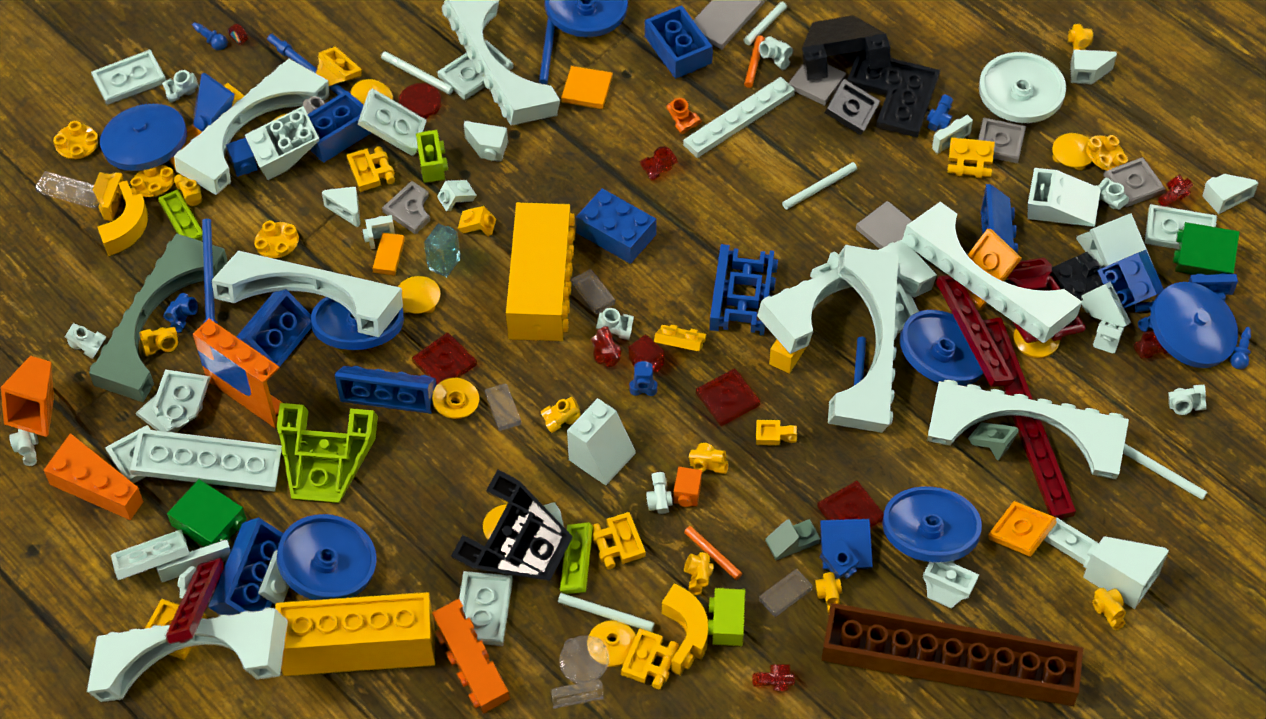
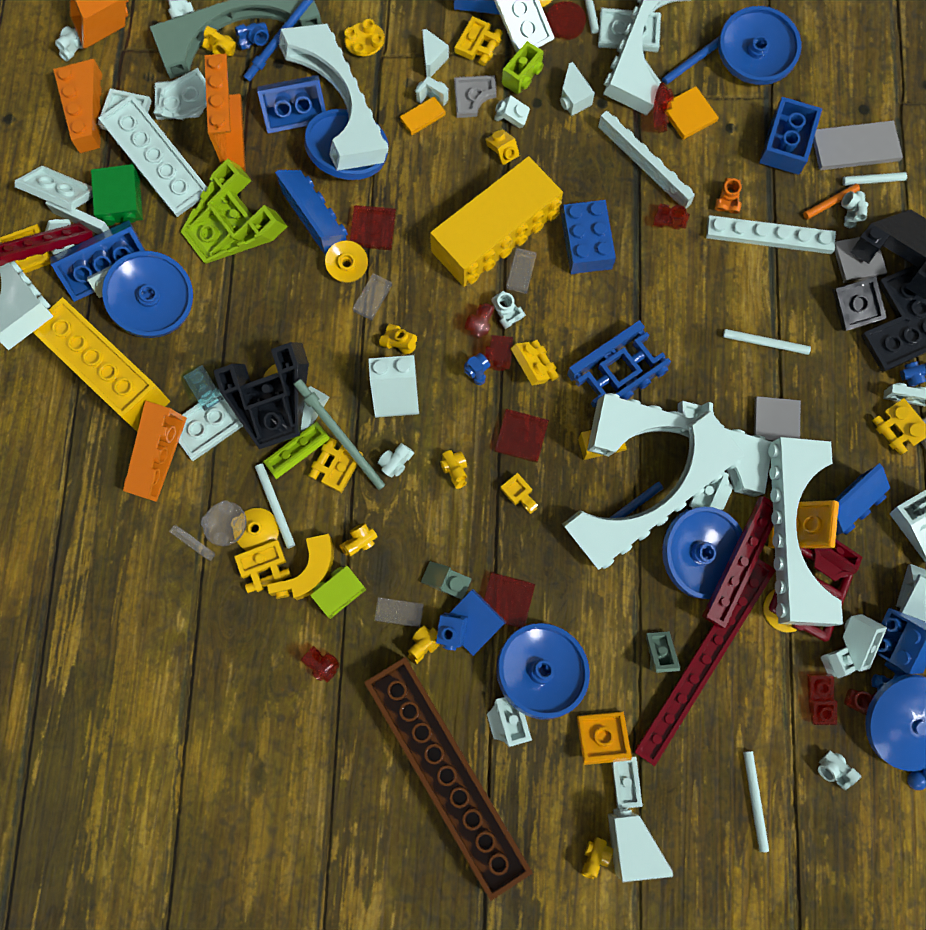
camera: 45 degrees right, 20 degrees up
yellow dish [398,276,440,314] -> none
clear light blue brick [424,223,461,277] -> none
orange brick [674,467,702,507] -> none
orange bar [684,526,742,580] -> none
light aqua arch [927,380,1129,479] -> none
black hinge [1049,252,1104,301] -> none
none -> clear light blue plate [183,365,224,411]
none -> sand green bar [294,379,385,490]
none -> light aqua plate [598,111,695,210]
none -> clear red slope [653,83,674,133]
none -> clear red slope [808,674,837,725]

